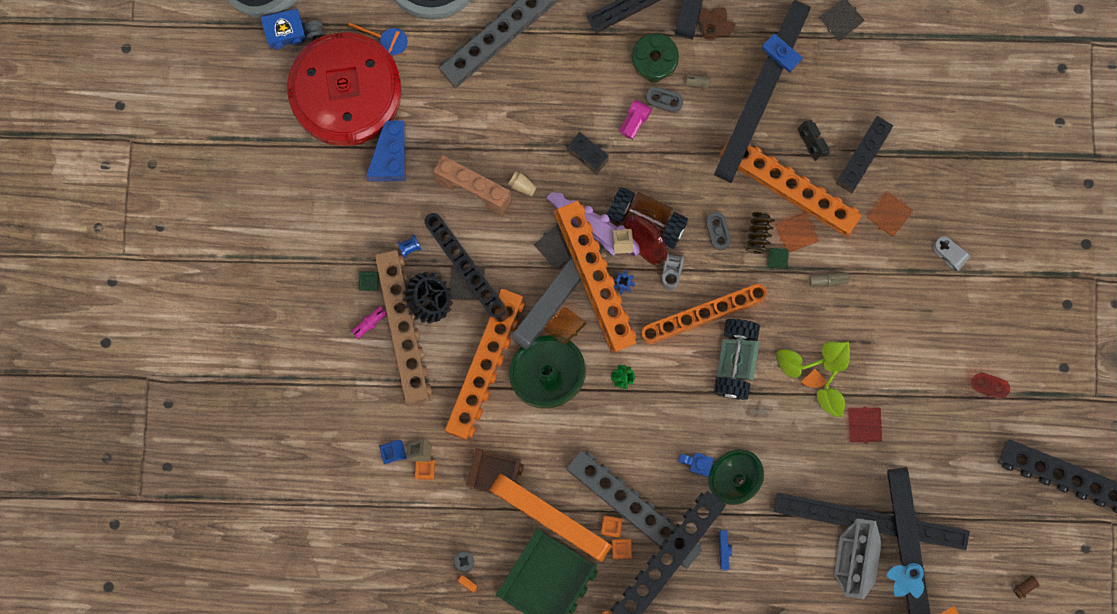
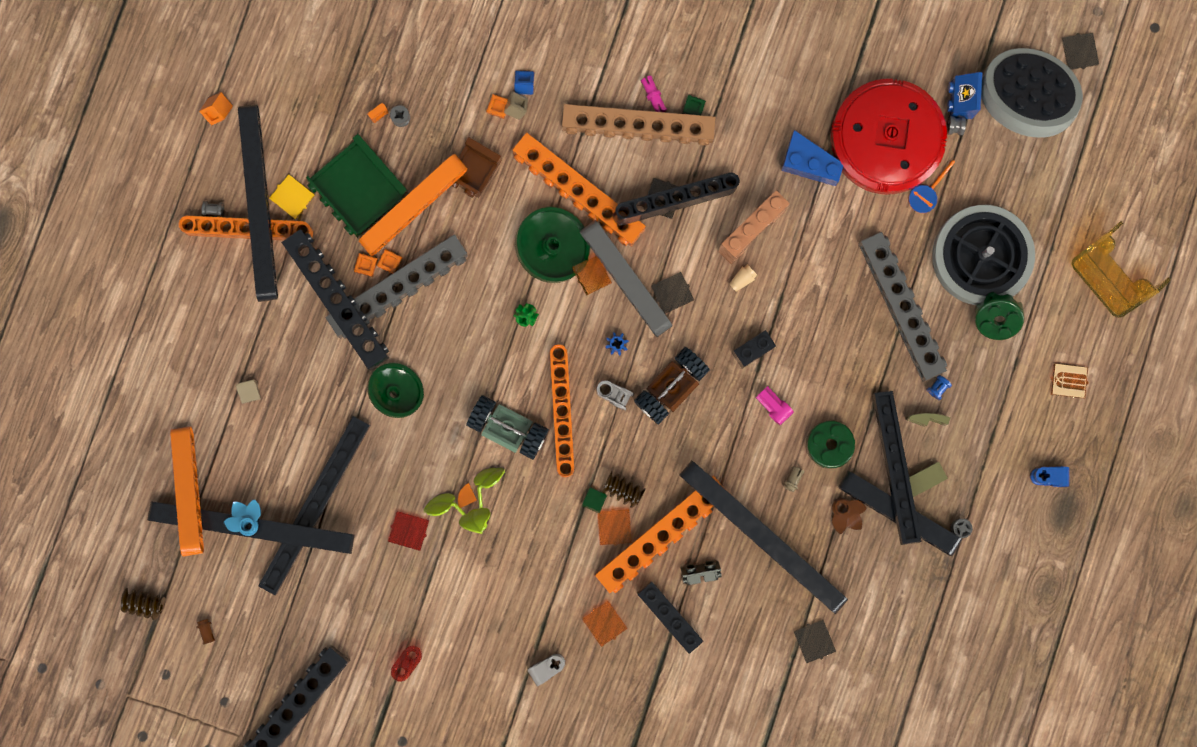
camera: 100 degrees right, 5 degrees up
blue bush [397,235,421,258] -> none
black gear [402,272,453,324] -> none
lavender animal [546,192,640,257] -> none
orange brick [553,201,637,353] -> none
tan slope [612,229,633,254] -> none
clear red dish [625,215,668,266] -> none
dark grey plate [646,87,683,113] -> none
blue plate [678,453,714,477] -> none
dark grey plate [707,212,731,251] -> none
blue plate [719,530,732,571] -> none
blue plate [761,33,803,73] -> none
dark tan axle [810,272,849,287] -> none
light grey wedge [834,519,882,599] -> none

